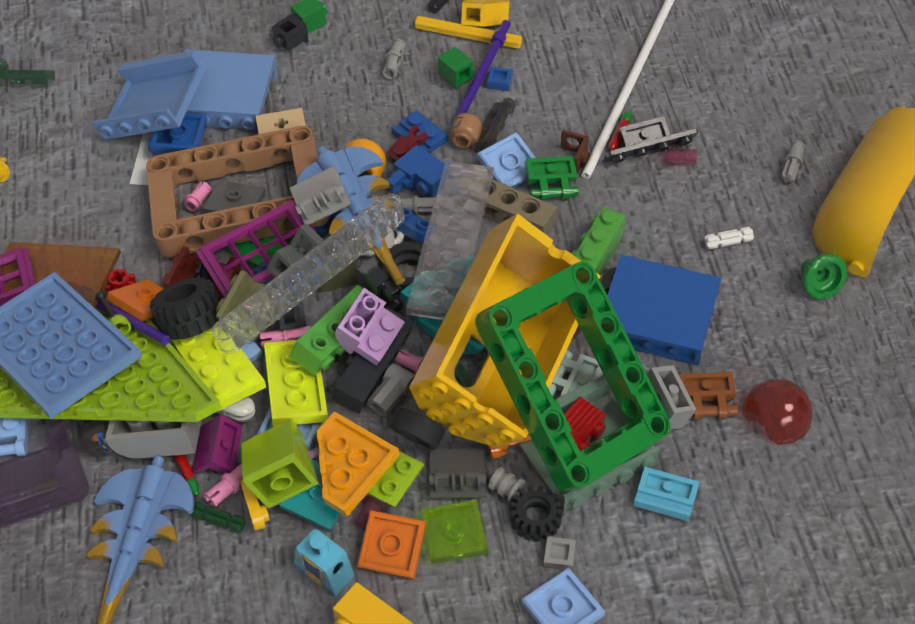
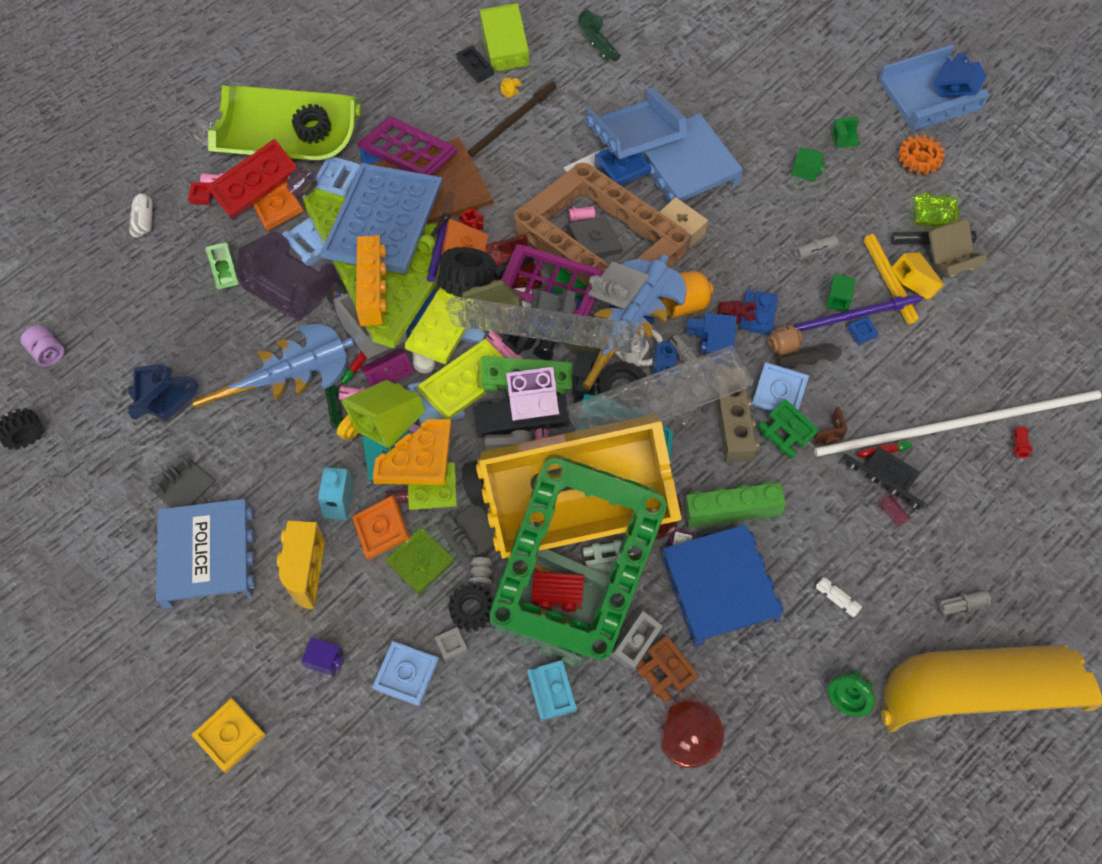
camera: 55 degrees right, 10 degrees up
black brick [272,14,309,51] -> none
none -> light orange brick [356,235,387,326]
none -> dark brown bar [467,82,557,157]
none -> black bush [534,331,560,360]
none -> red pin [1012,427,1033,458]

